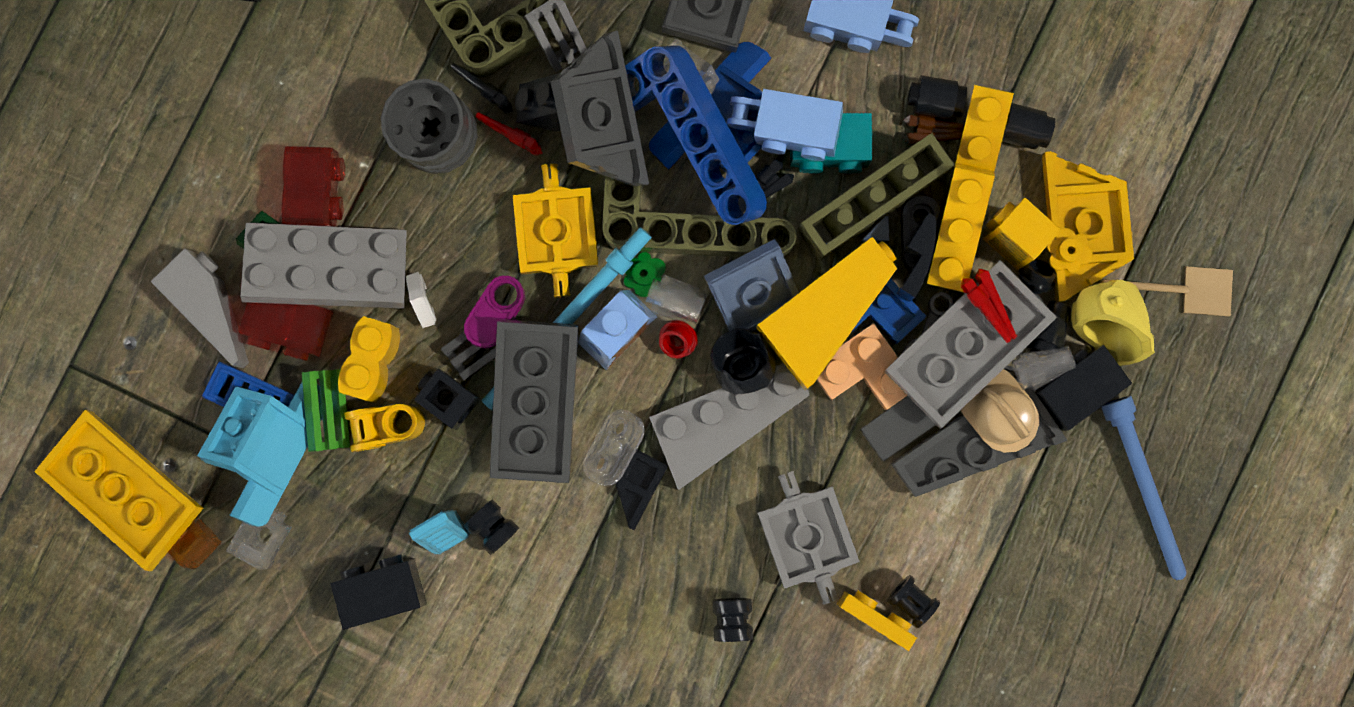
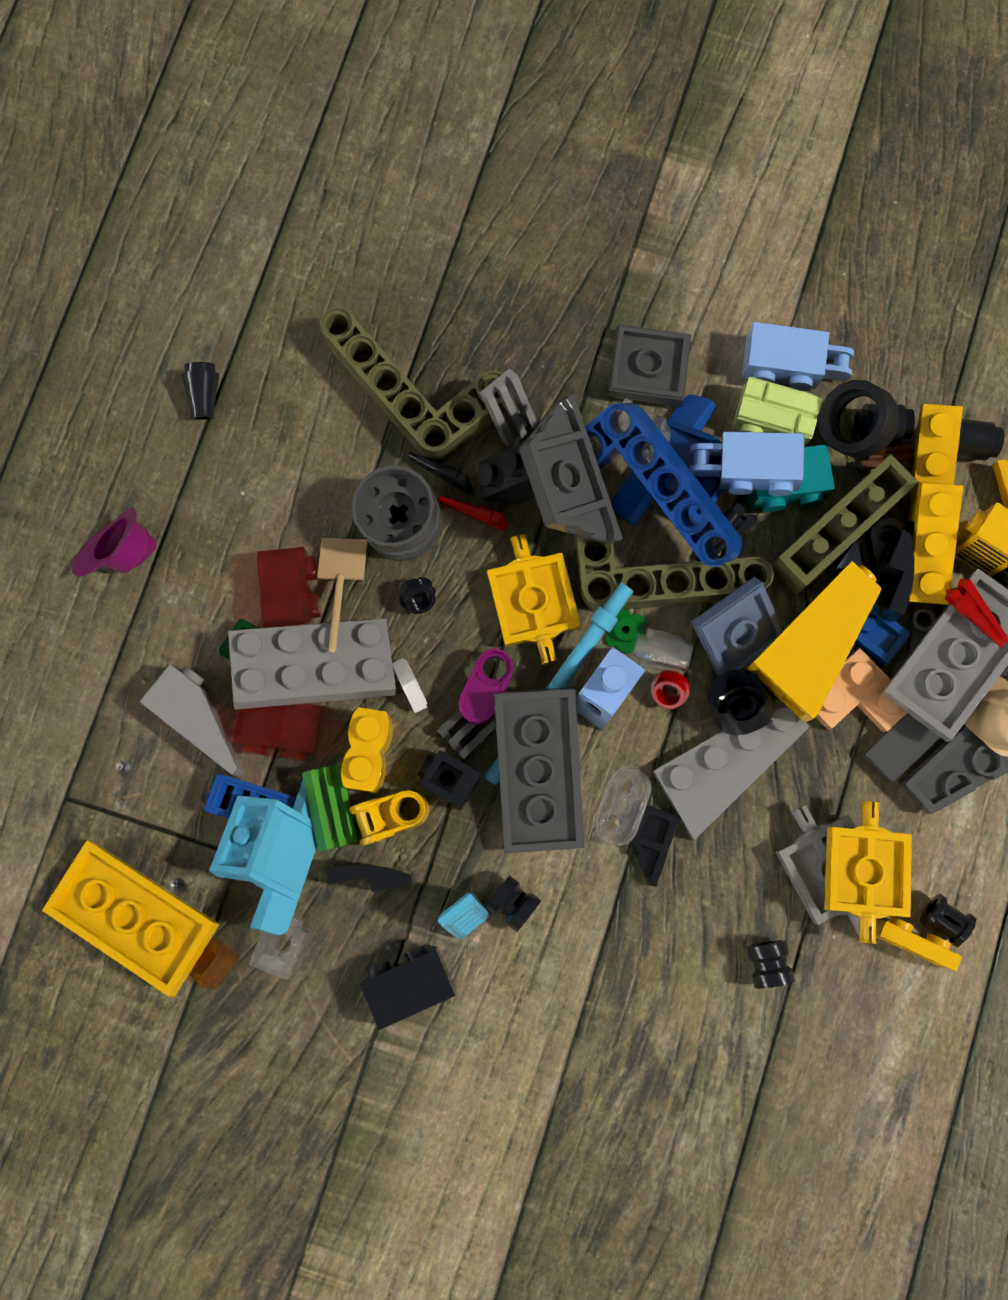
camera: 10 degrees left, 5 degrees down
none -> magenta piece [72,507,157,577]
none -> tan piece [317,538,368,653]
none -> black slope [326,865,415,892]
none -> black plate [398,577,436,614]
none -> yellowish green brick [732,376,823,447]
none -> black tyre [818,380,900,458]
none -> yellow plate [824,801,912,944]

